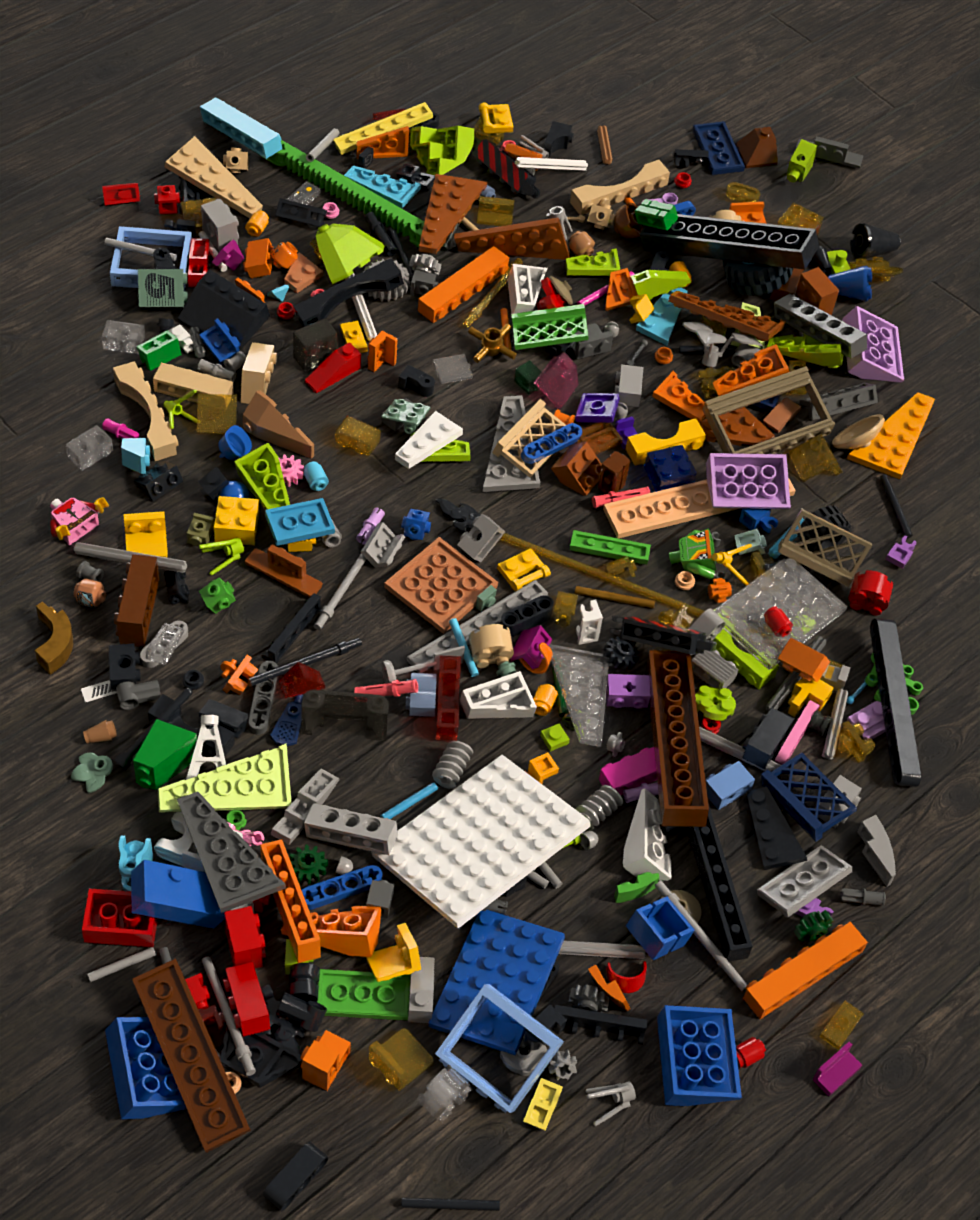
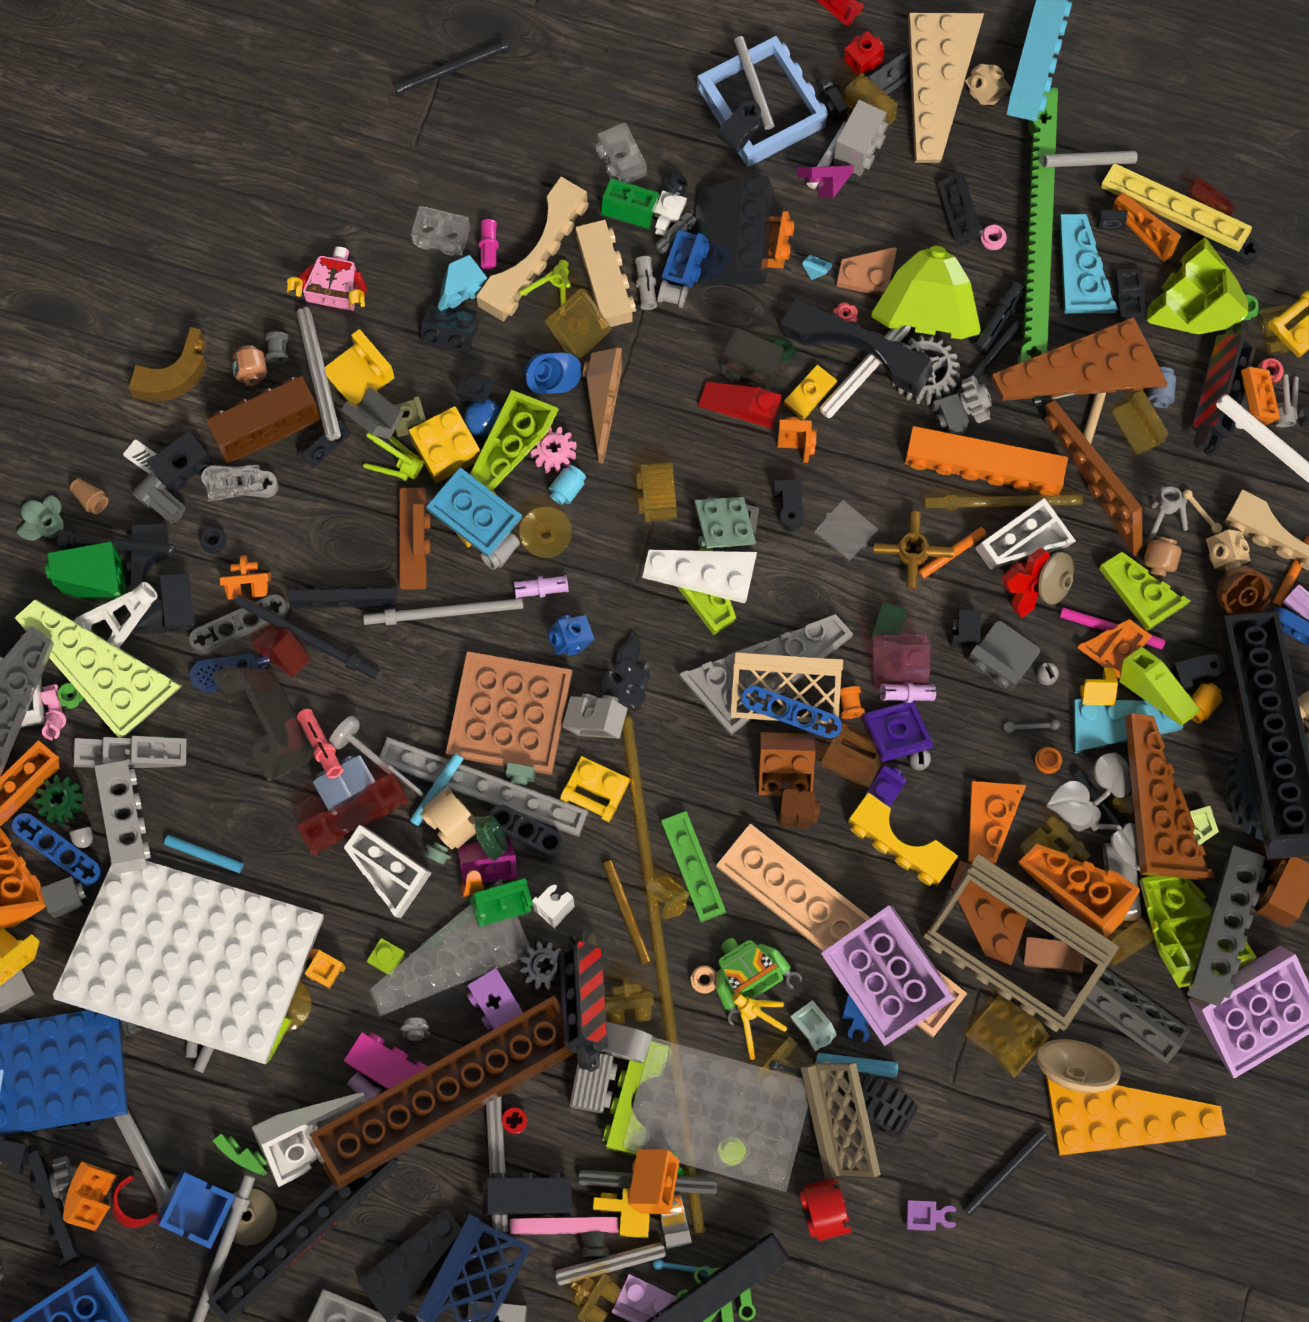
camera: 65 degrees right, 20 degrees up
sand green panel [138,269,188,307] -> none
red slope [188,238,210,287] -> none
bright green brick [199,578,236,614] -> none
tan wedge [241,342,277,404] -> none
orange brick [243,238,274,279] -> none
light orange brick [245,210,269,237] -> none
orange head [271,242,298,269] -> none
red plate [277,302,295,319] -> none
tile [286,181,320,205] -> none
light grey bracket [361,522,405,568] -> none
light grey piece [432,741,473,789] -> none
bright green fence [512,304,589,350] -> none
light orange brick [533,684,558,716] -> none
clear yellow plate [554,591,578,626] -> none
light grey piece [575,785,623,831] -> none
light grey hinge [580,831,598,850] -> none
coral pin [592,486,650,508] -> none
light grey brick [614,364,643,407] -> none
green brick [635,199,678,231] -> none
clear blue piece [644,445,697,492] -> none
lime plate [695,686,736,721] -> none
medium blue brick [705,761,755,810] -> none
orange gear [708,578,732,603] -> none
red brick [764,606,793,637] -> none
none -> dark grey panel [341,388,403,439]
none -> green hinge [469,878,533,928]
none -> clear green hat [474,815,507,861]
none -> clear yellow dish [519,507,572,558]
none -> lavender pin [880,682,936,703]

